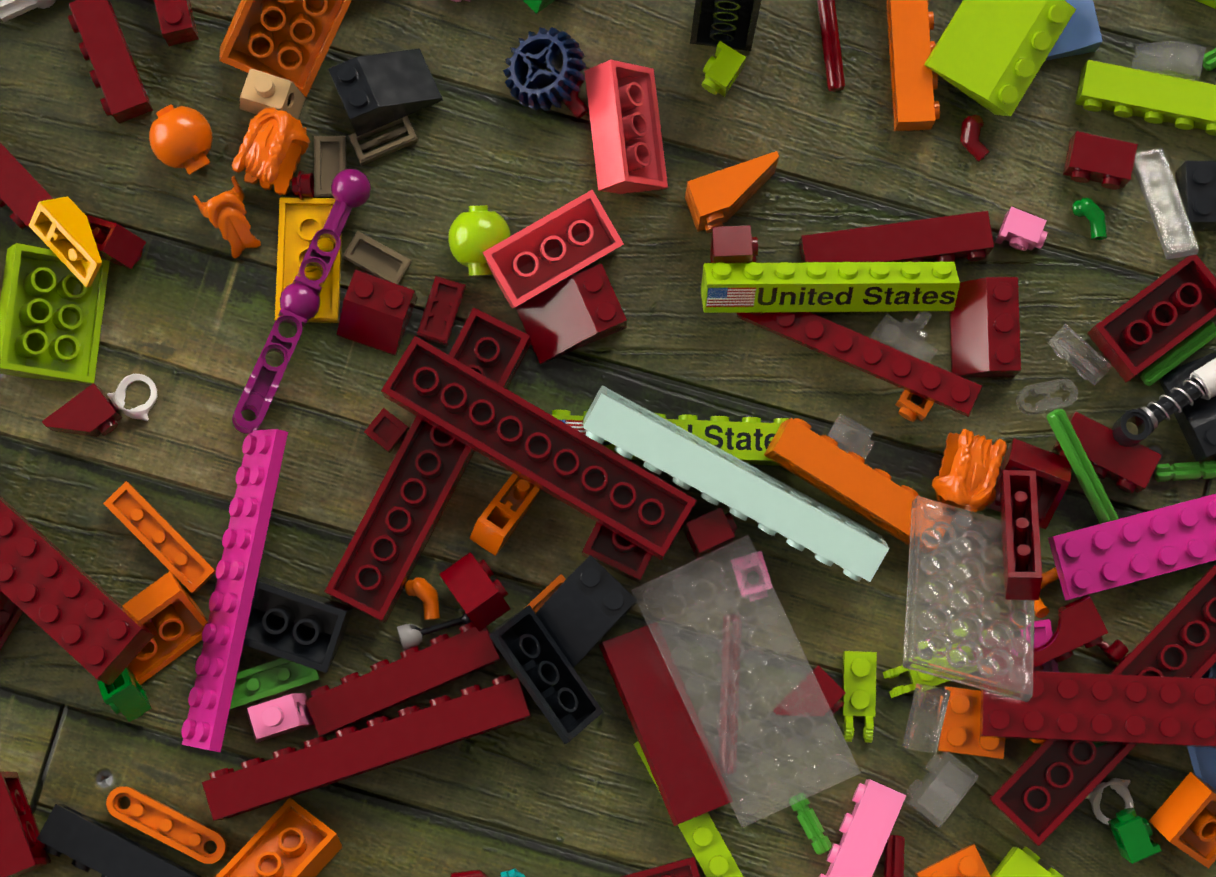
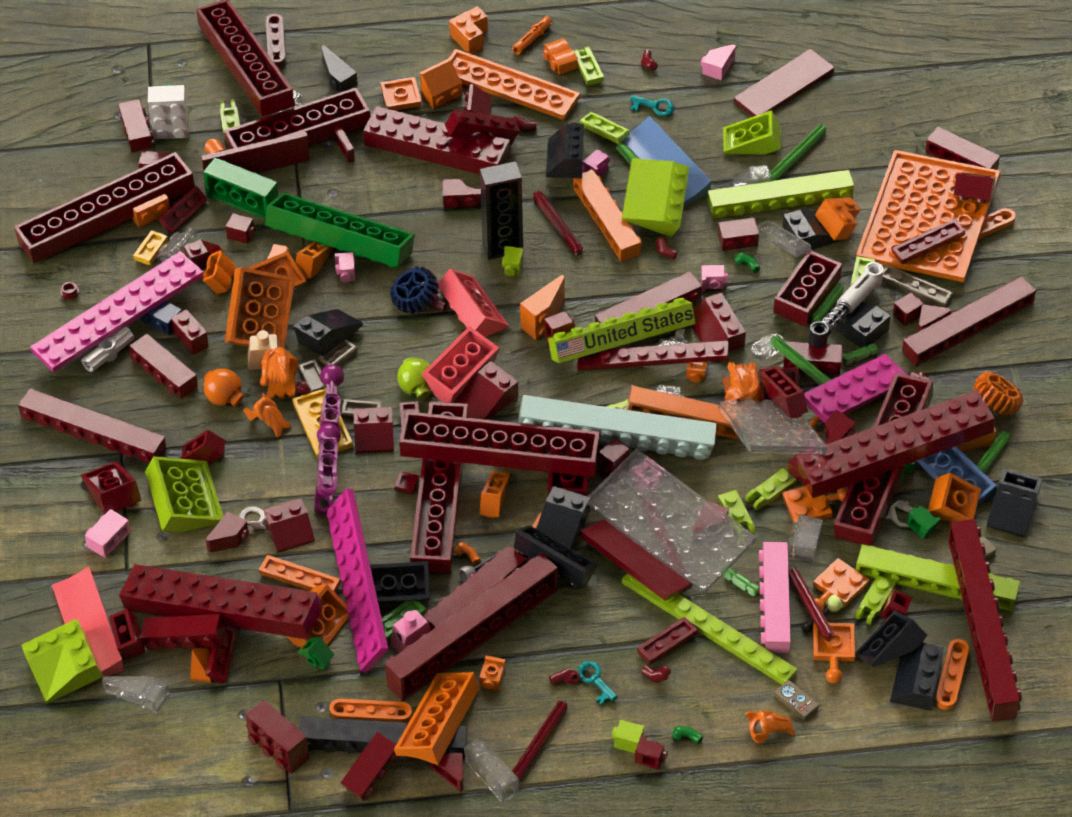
camera: 20 degrees left, 30 degrees down
yellow slope [28,196,102,288] -> none
dark red brick [439,552,511,631] -> none
clear plate [902,683,951,754] -> none
clear plate [1048,323,1112,386] -> none
none -> dark red slope [264,498,315,553]
none -> orange brick [479,655,506,691]

